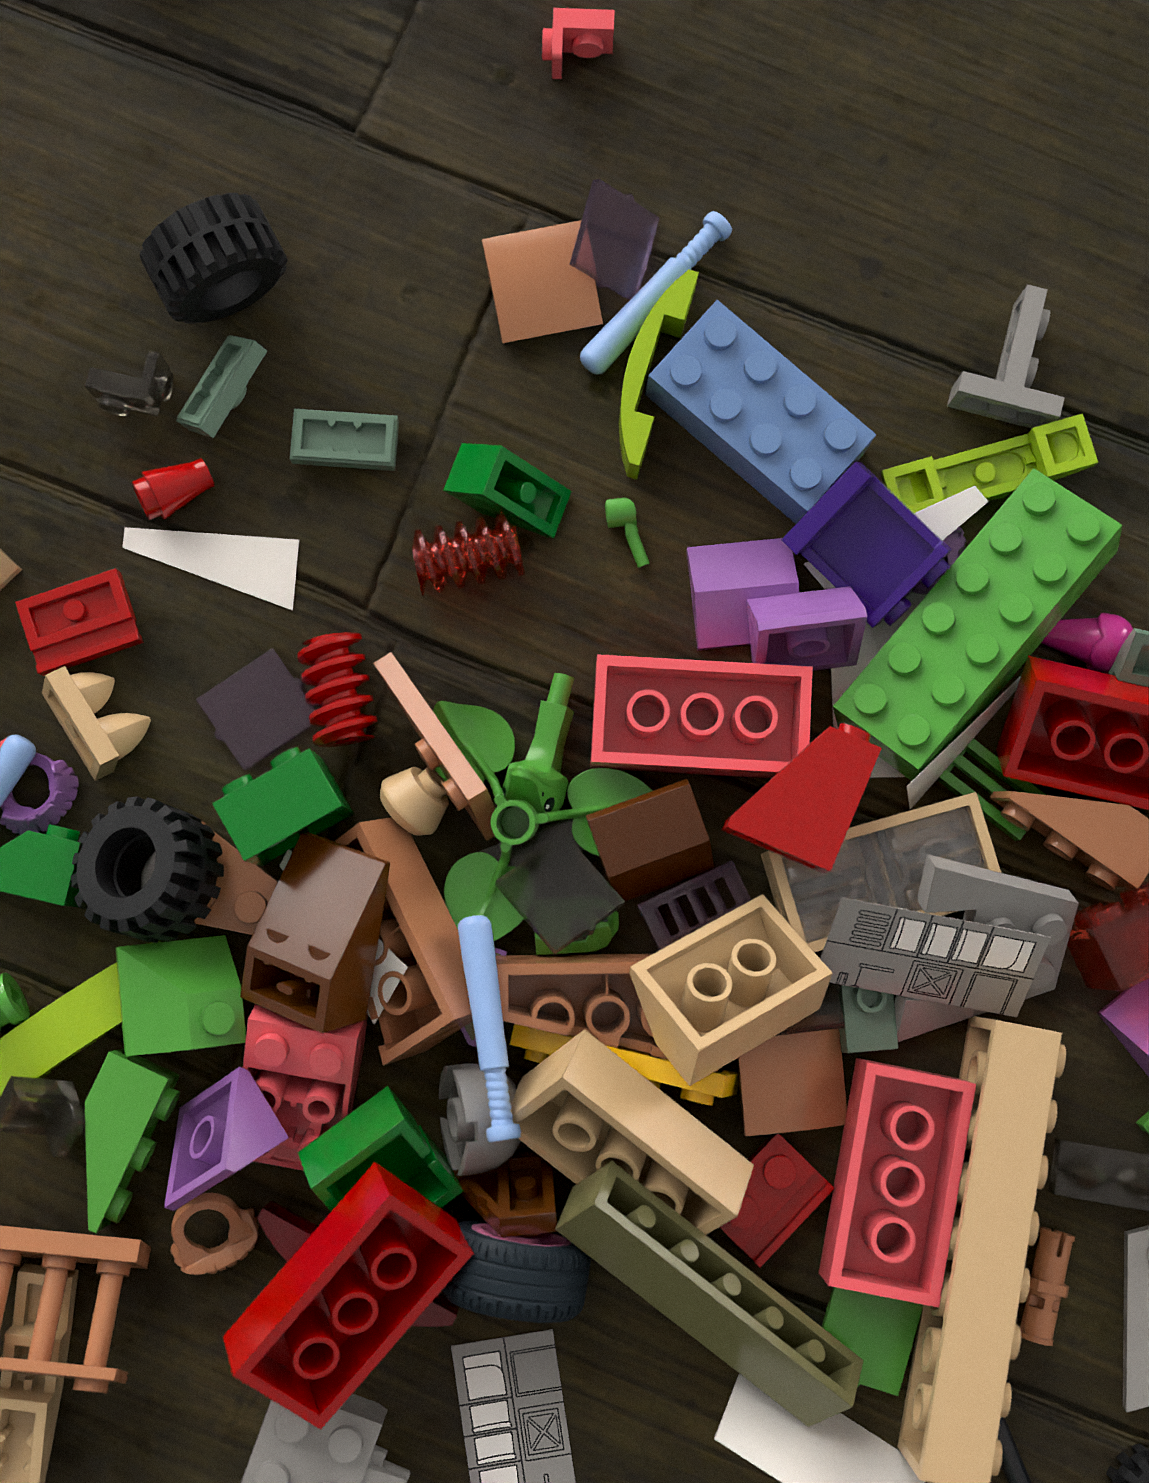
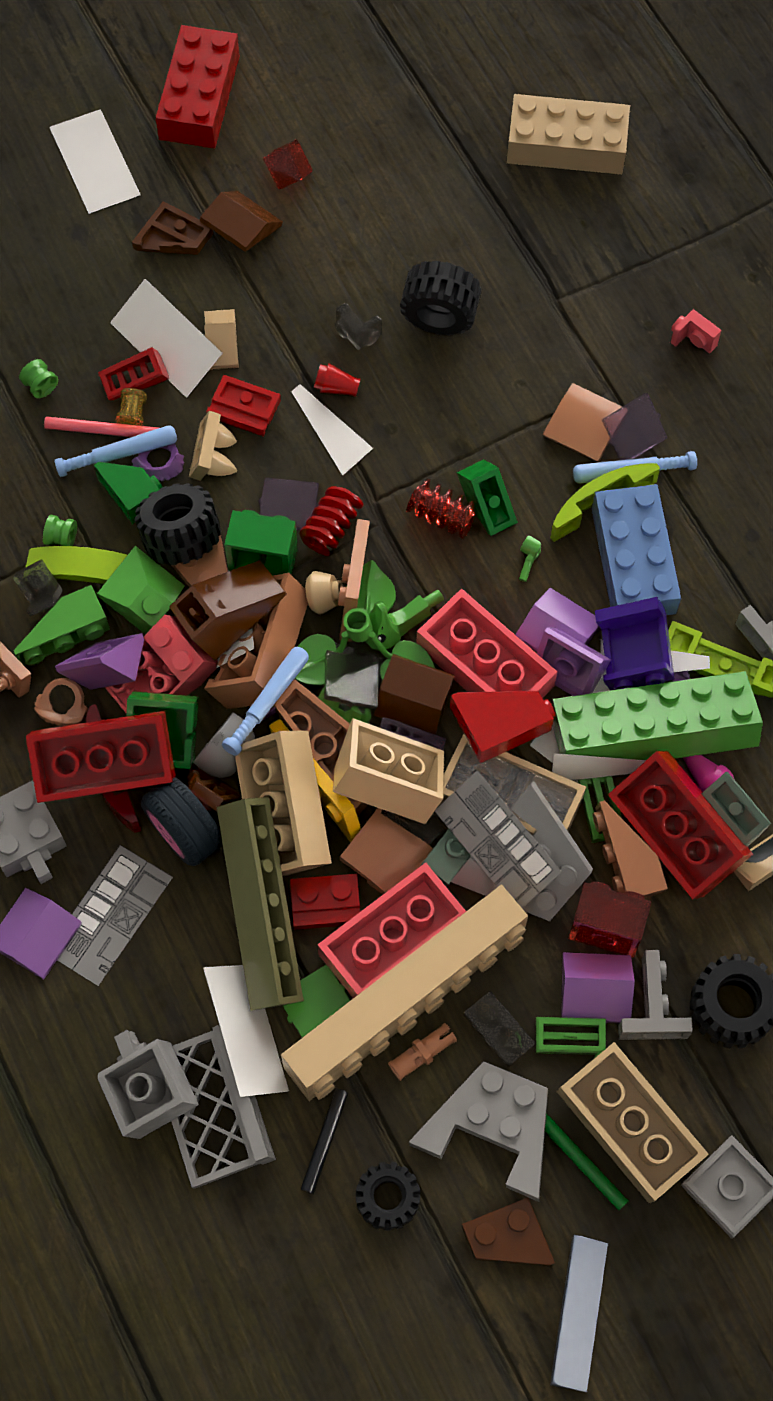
camera: 45 degrees right, 15 degrees down
sand green plate [176,335,267,438] -> none
sand green plate [290,409,399,471] -> none

